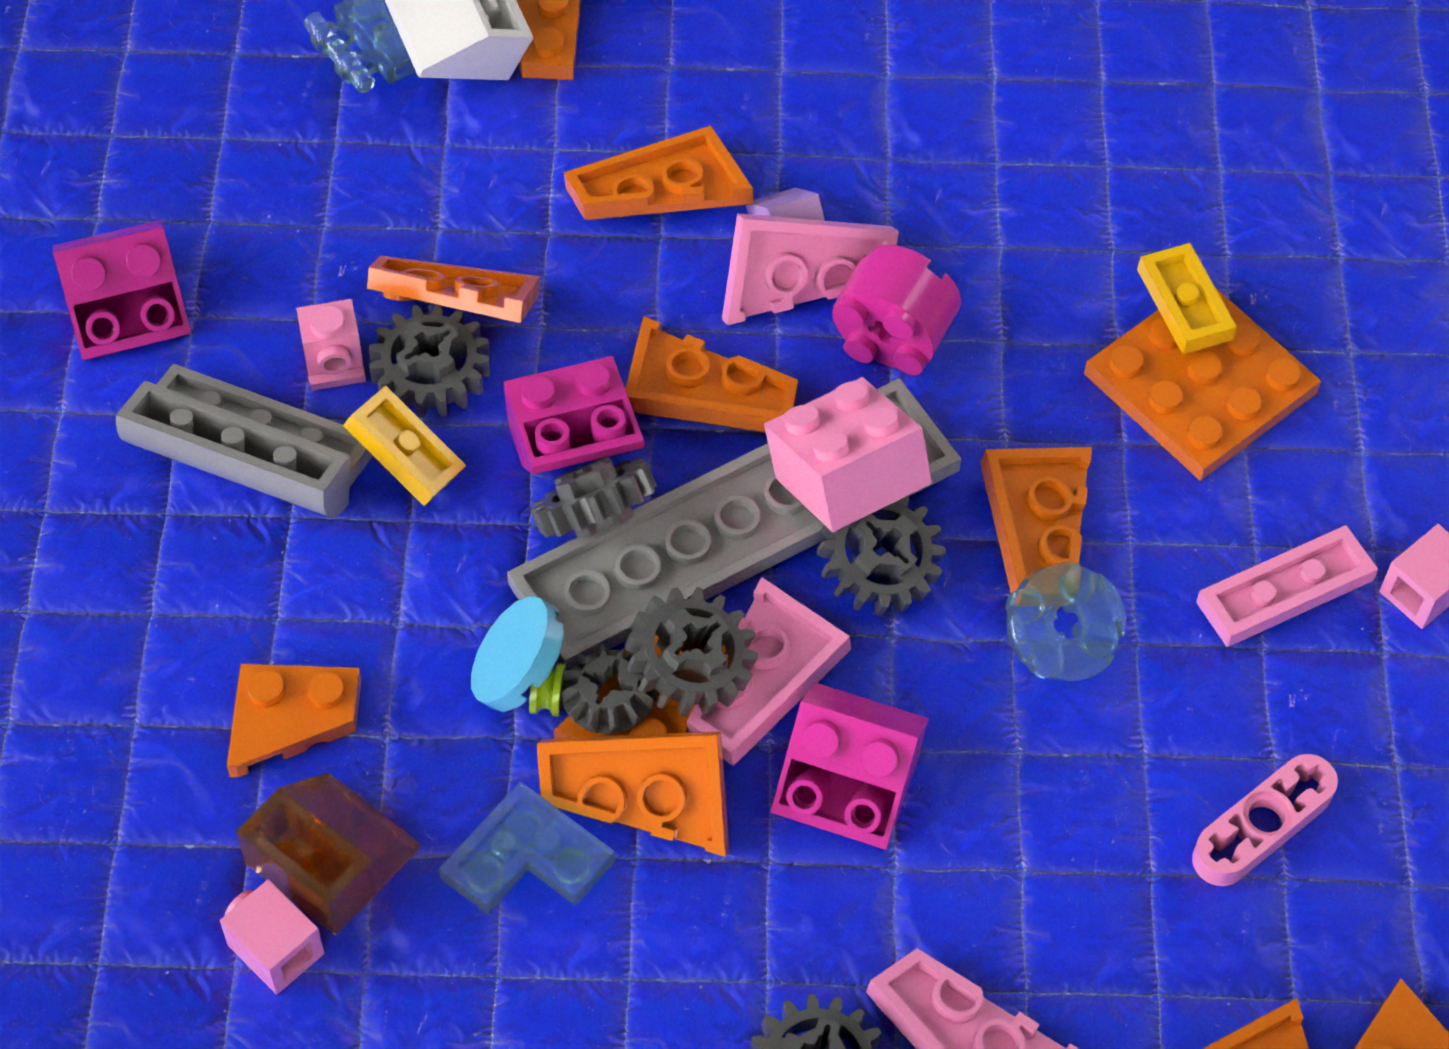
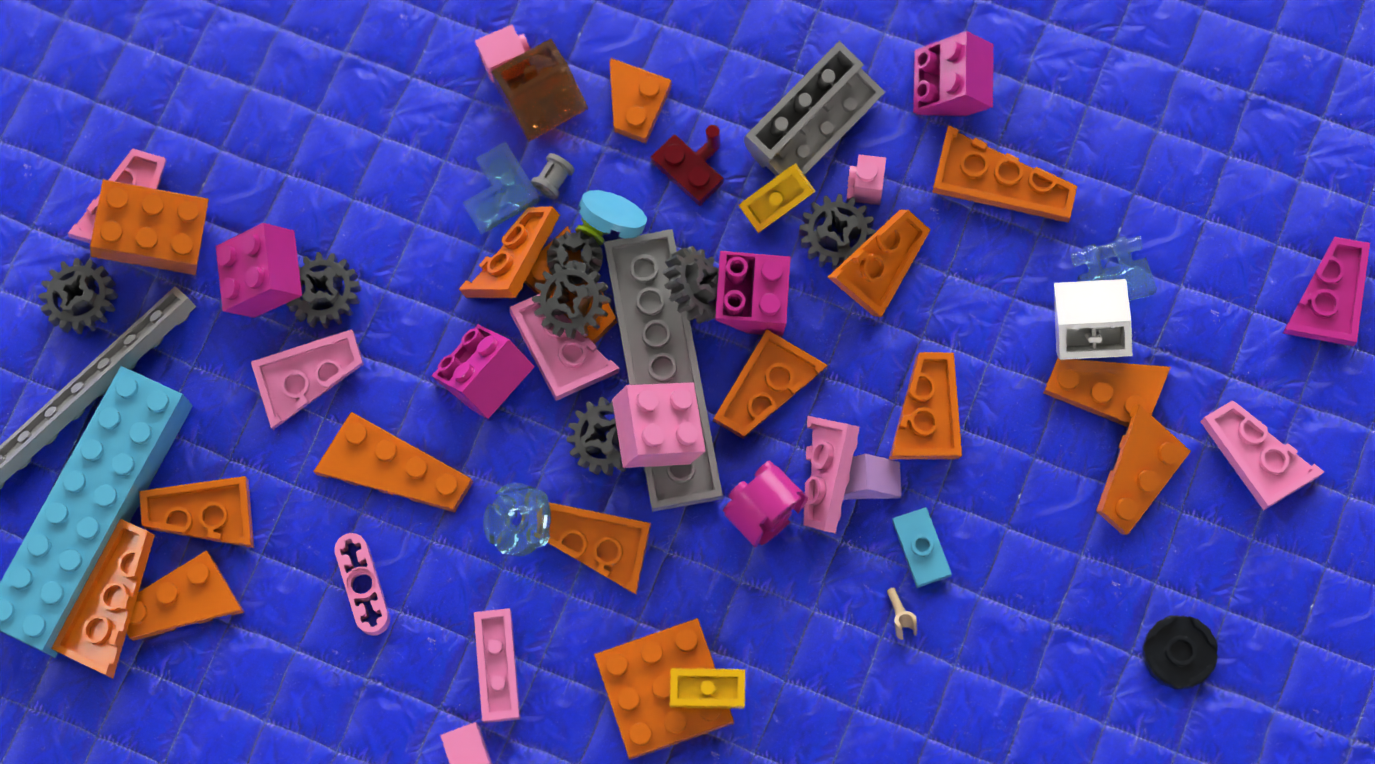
camera: 120 degrees right, 15 degrees up
none -> orange wing [314,412,473,512]
none -> light grey bush [531,153,575,199]
none -> dark red plate [650,125,724,206]
none -> tan hand [887,588,917,640]
none -> medium azure plate [892,507,952,588]
none -> orange wing [932,125,1077,223]

